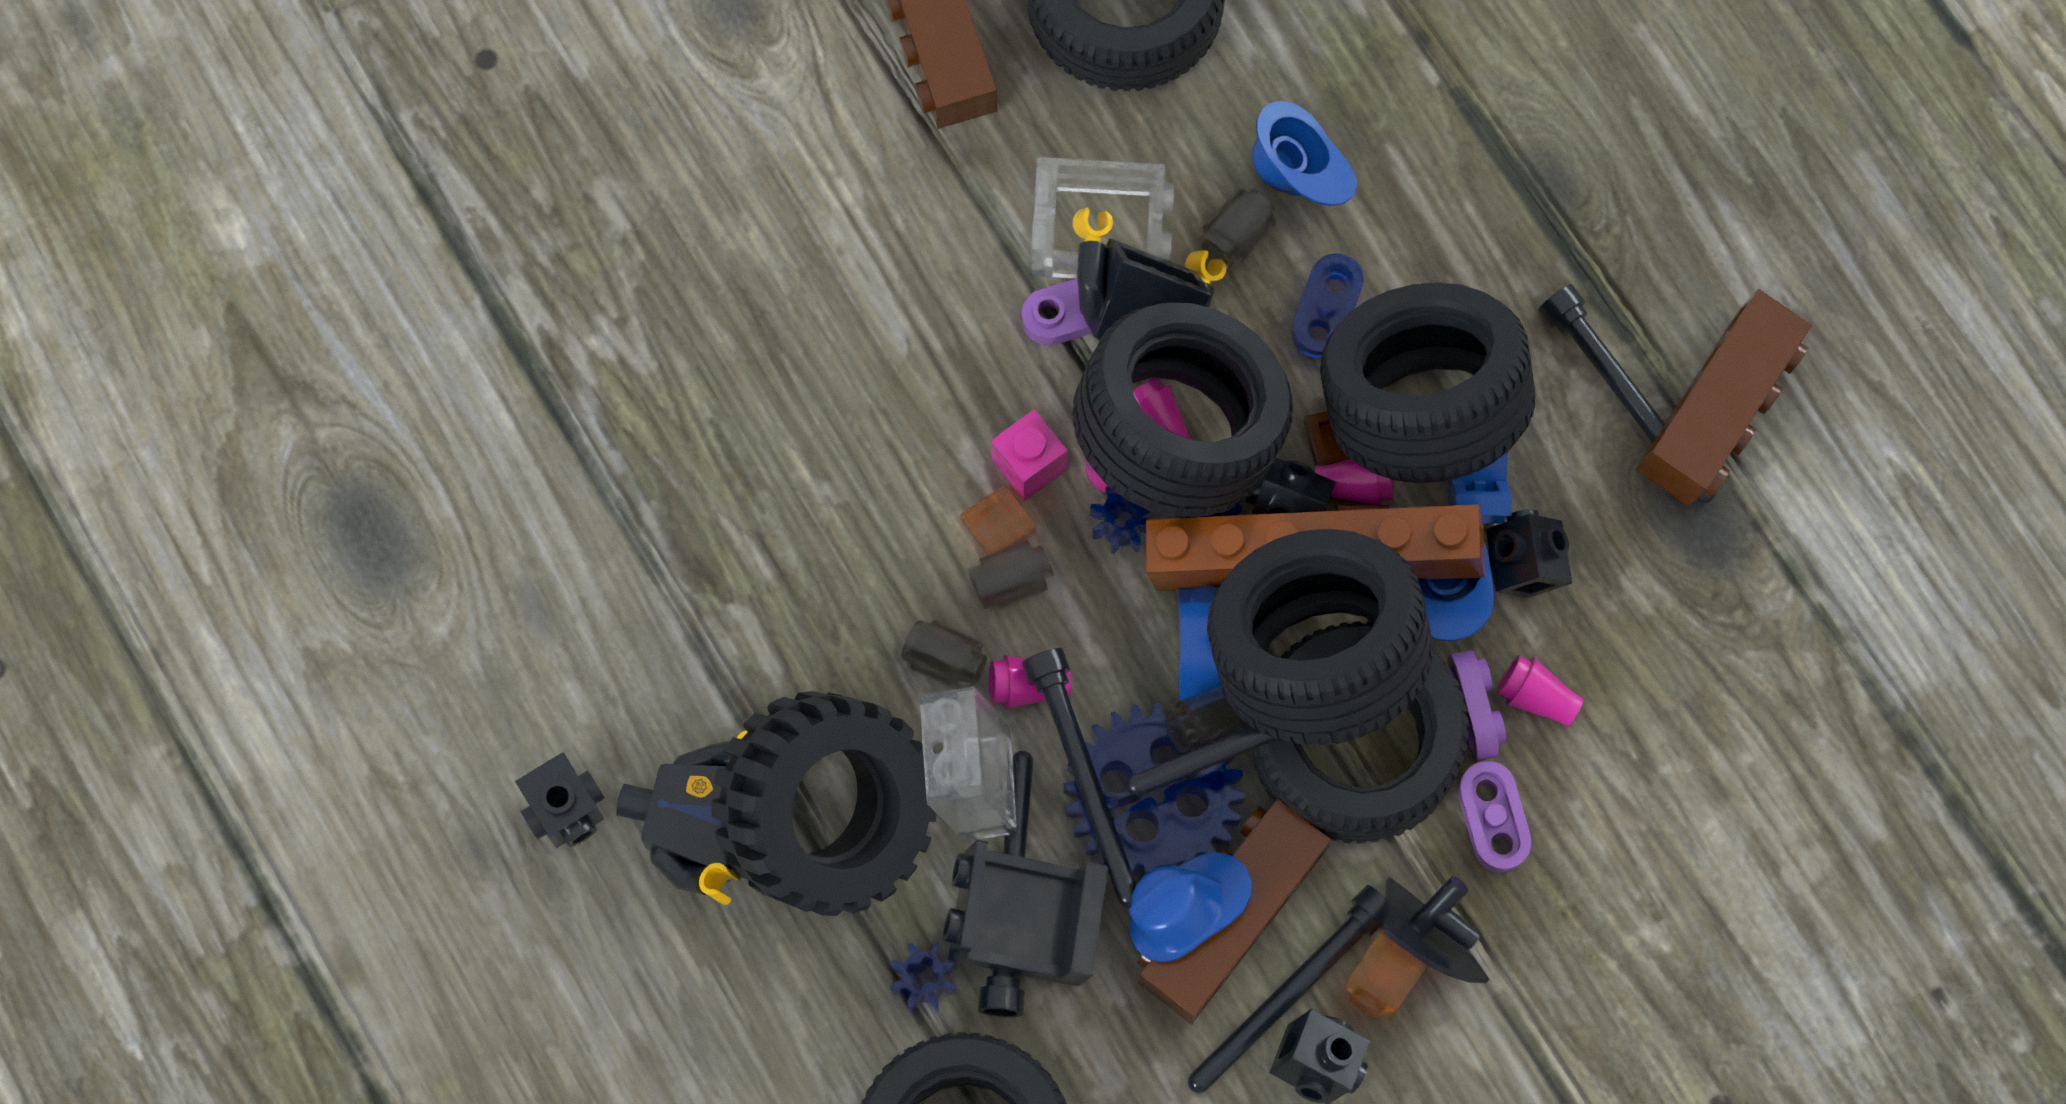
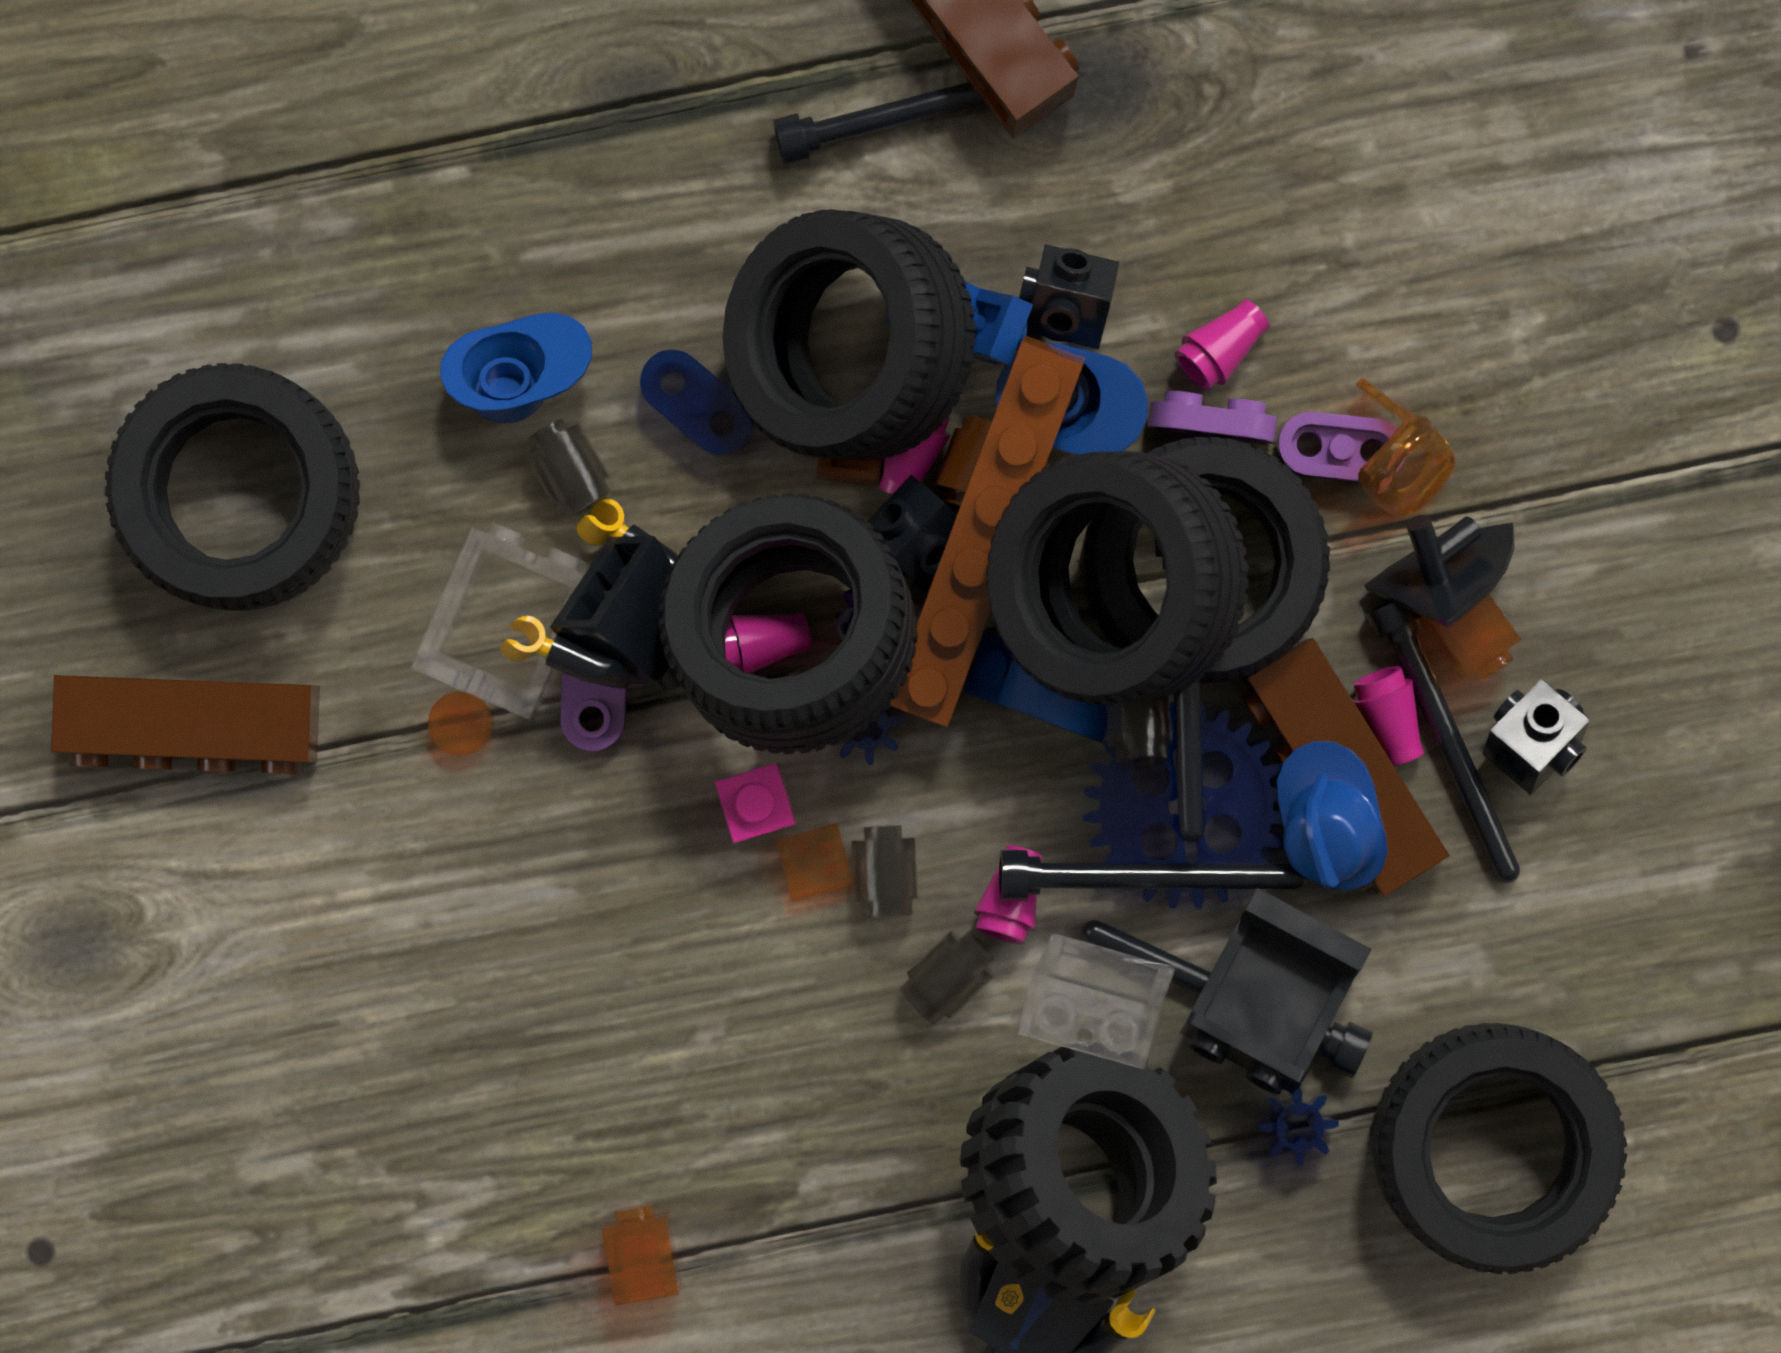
camera: 70 degrees left, 15 degrees up
none -> clear orange tile [428,692,494,755]
none -> clear orange brick [602,1204,682,1306]
none -> dark pink cone [1352,666,1424,766]
none -> clear orange piece [1356,378,1455,517]

